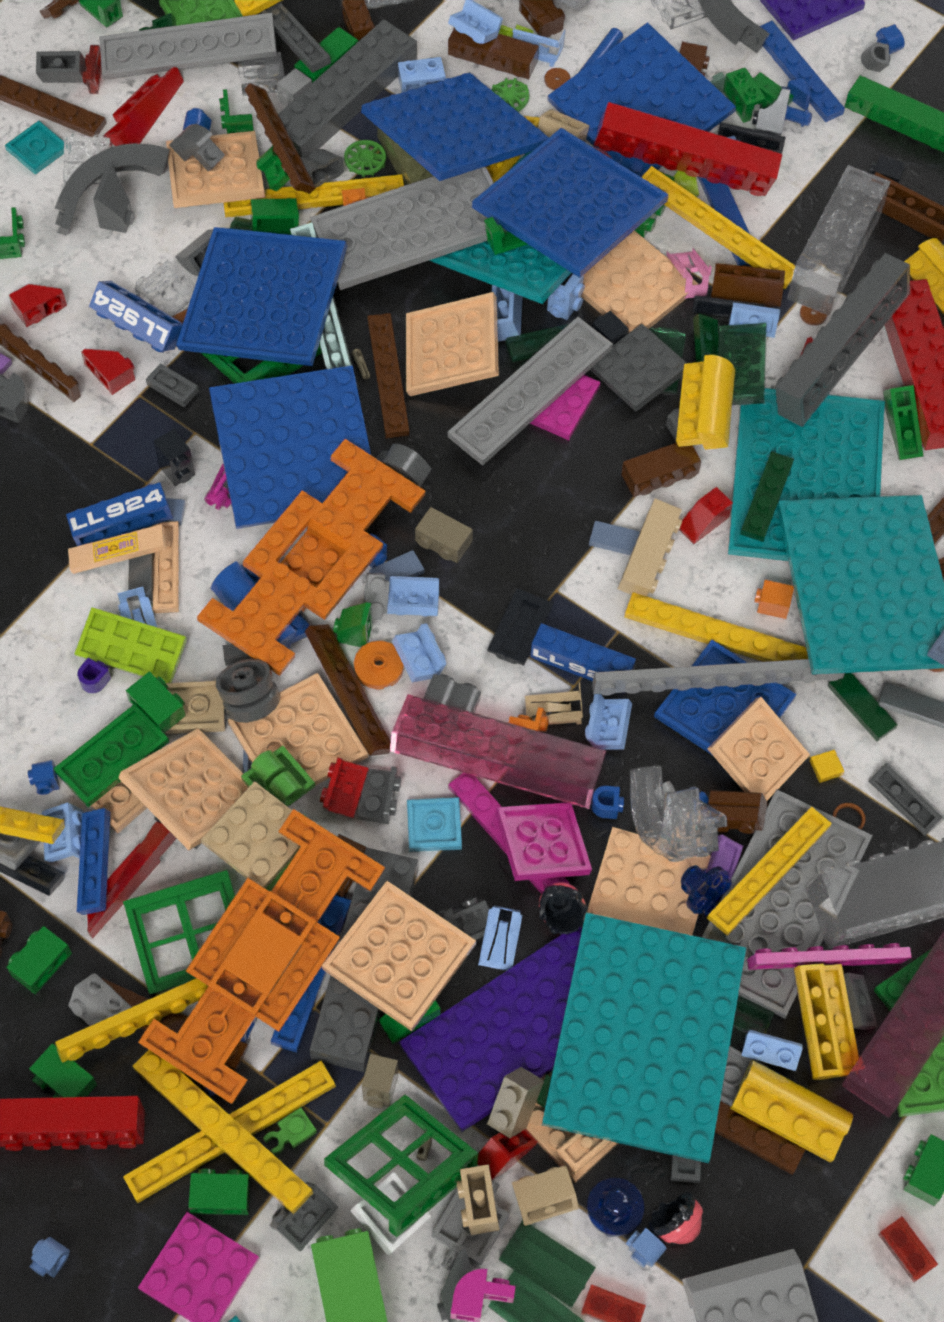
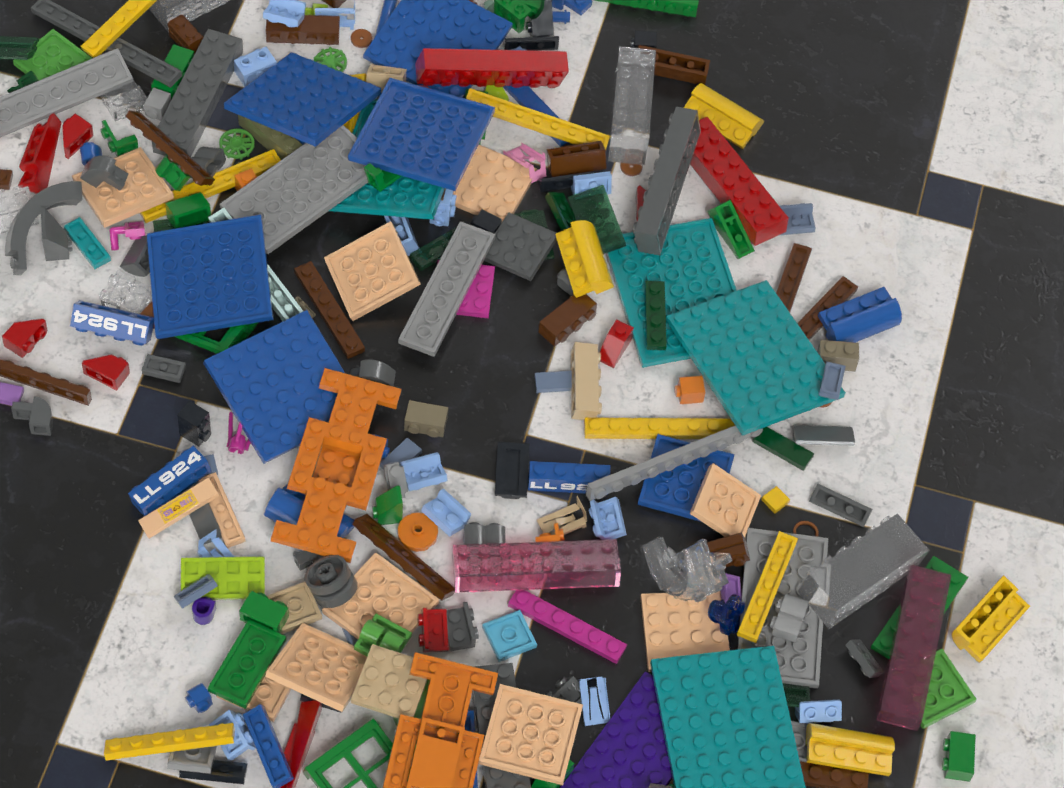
camera: 25 degrees left, 5 degrees down
dark pink plate [495,802,592,881] -> none
black hair [539,882,588,934] -> none
blue plate [591,786,624,819] -> none
dark pink plate [747,943,912,970] -> none
yellow brick [794,964,862,1080] -> none
none -> red slope [62,113,94,159]
none -> teal plate [64,217,111,270]
none -> dark pink plate [109,221,145,250]
none -> sand blue tile [174,574,218,609]
none -> light grey brick [770,594,809,643]

